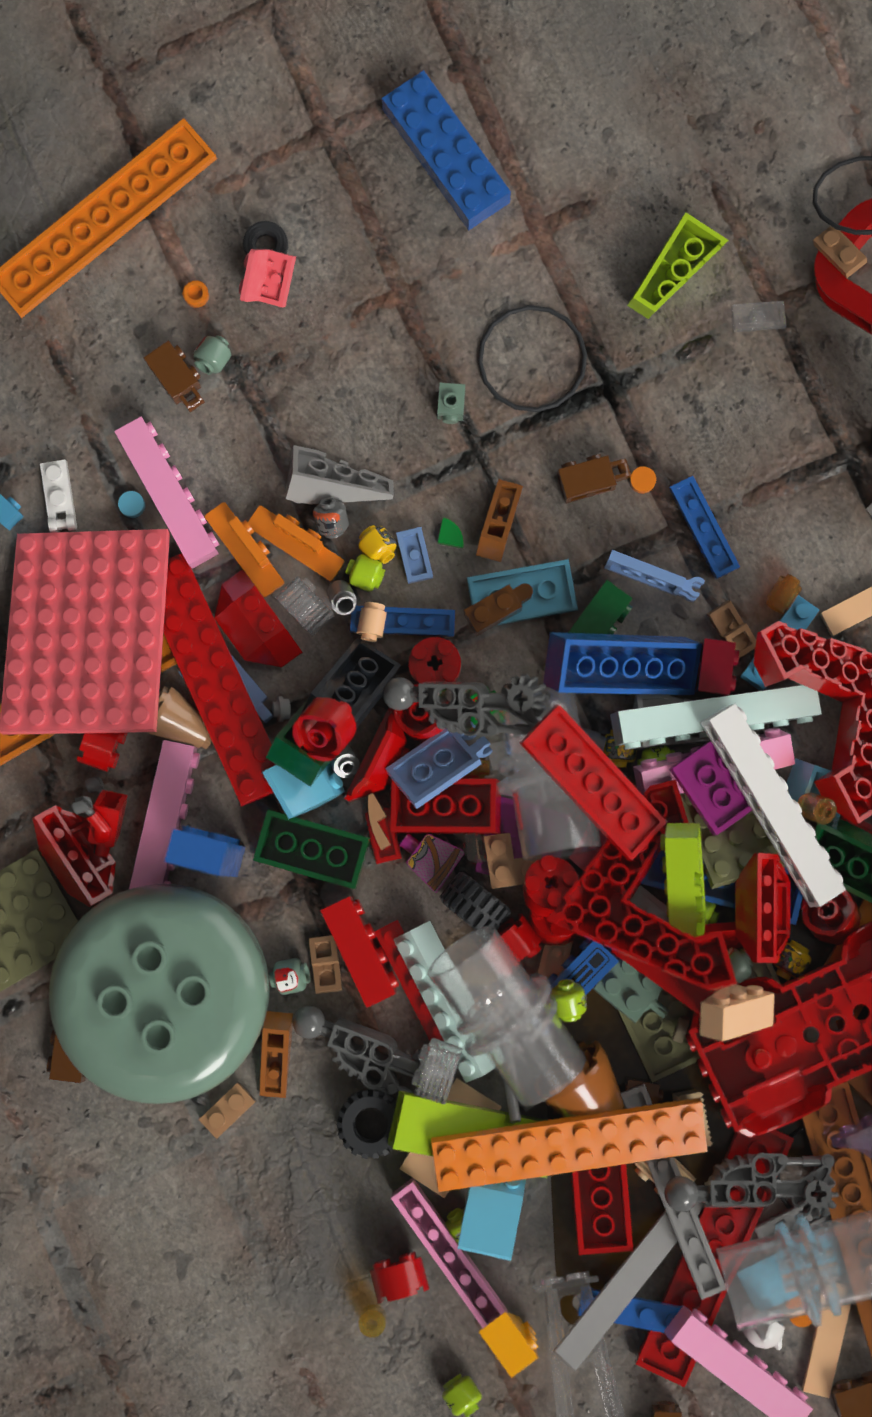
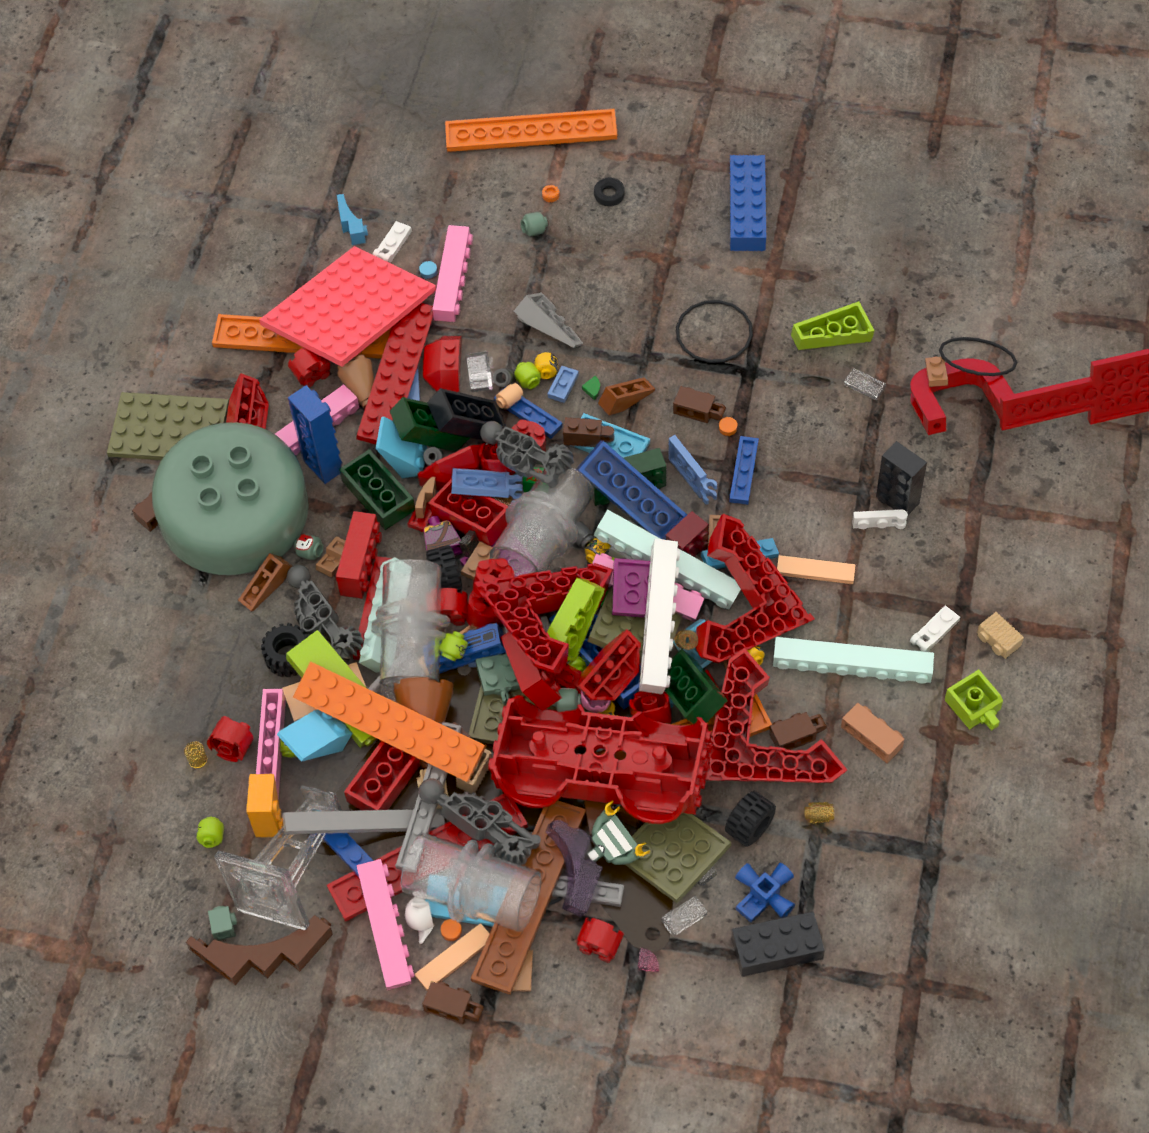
camera: 35 degrees right, 25 degrees down
red torso [72,777,128,857] -> none
reddish brown brick [144,340,205,413] -> none
medium nougat plate [199,1082,256,1139] -> none
orange bracket [205,502,285,598] -> none
coral bracket [239,249,296,307] -> none
orange bracket [248,505,345,582] -> none
red brick [293,698,356,761] -> none
dark grey head [313,498,349,538] -> none
clear brick [412,1038,463,1104] -> none
sand green brick [437,383,465,424] -> none
red plate [519,704,667,861] -> none
light nougat wedge [700,984,774,1041] -> none
clear orange brick [765,574,802,614] -> none

